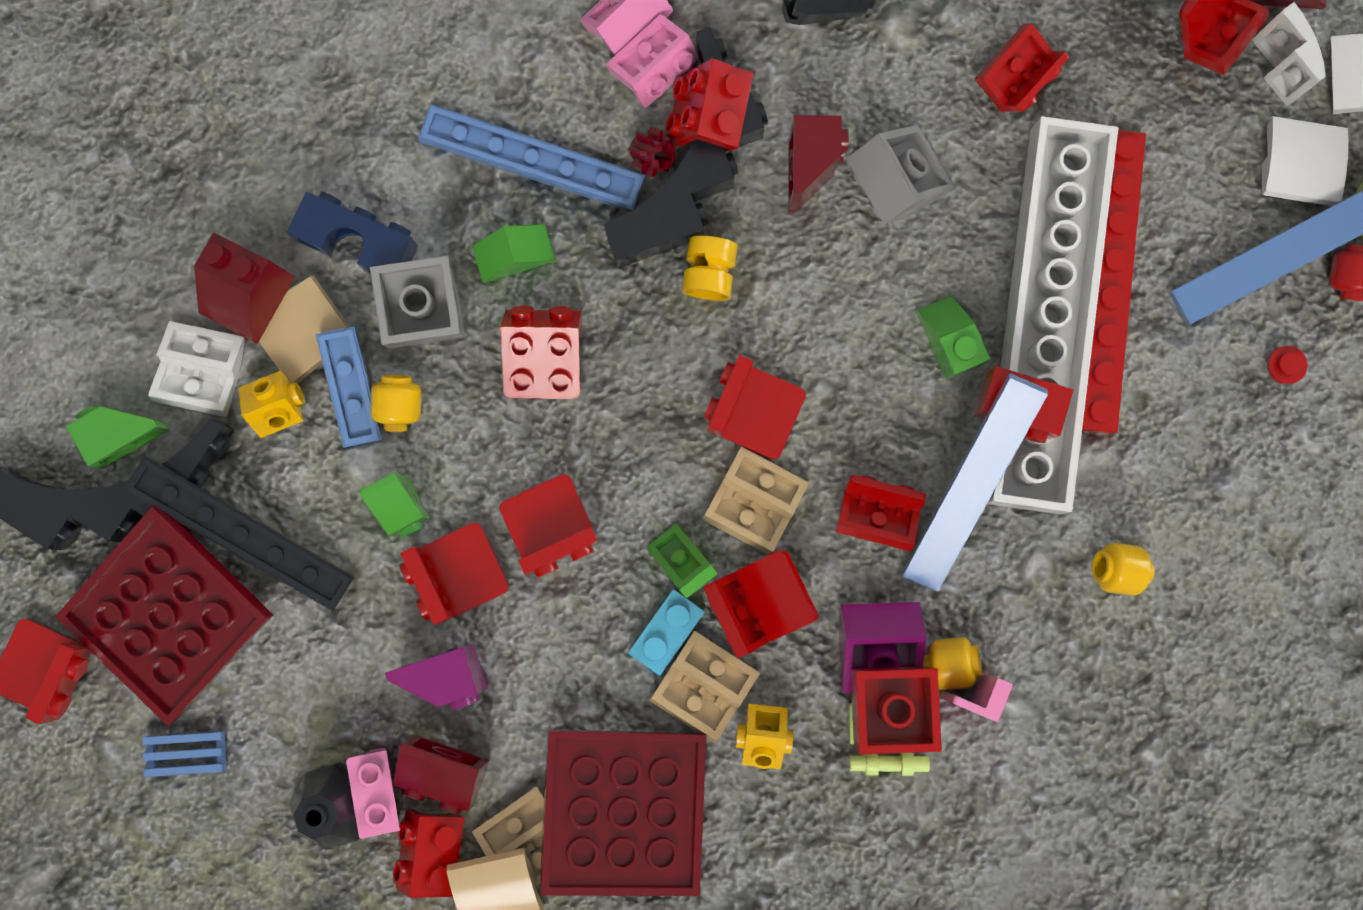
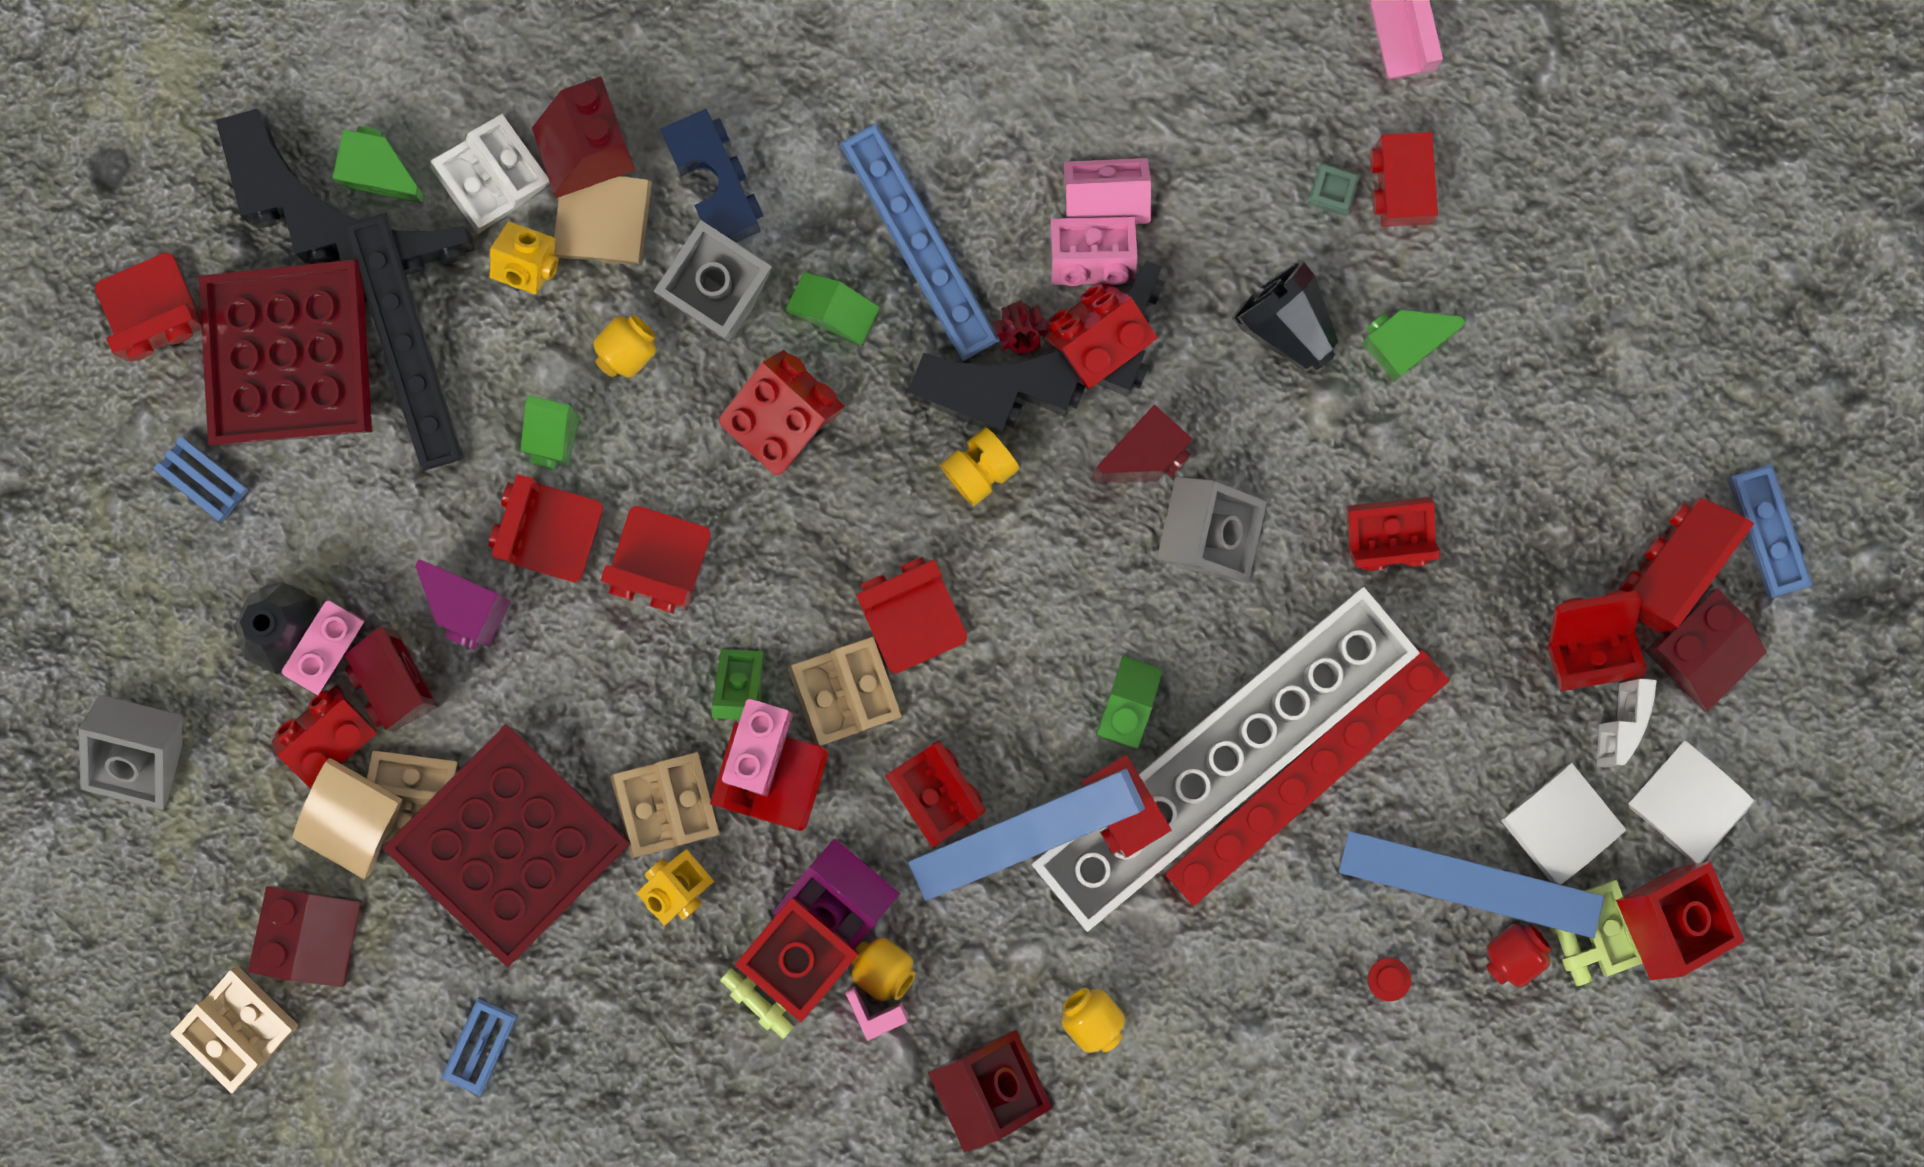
camera: 40 degrees right, 0 degrees up
medium blue tile [316,326,383,448] -> none
medium azure plate [628,589,705,676] -> none
none -> bright pink bracket [722,699,793,797]
none -> dark red slope [928,1029,1053,1153]

